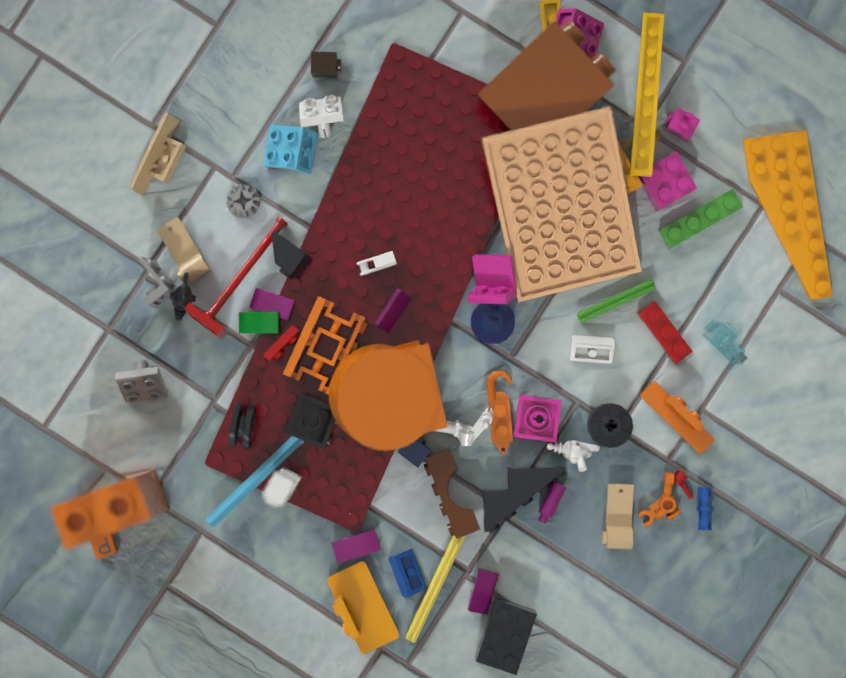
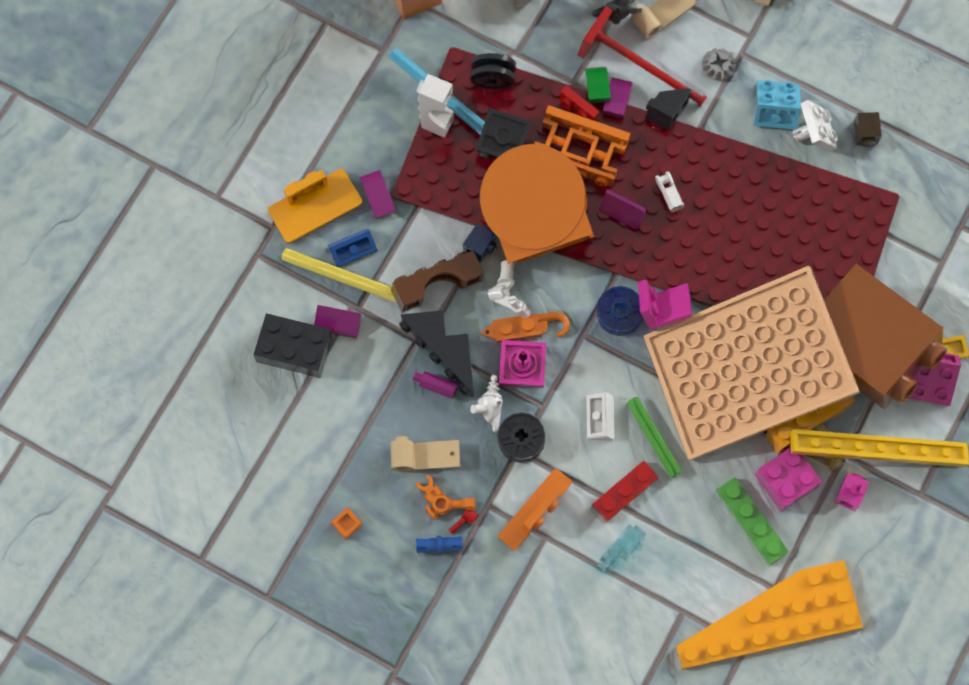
camera: 85 degrees right, 15 degrees down
none -> orange tile [331,507,363,540]

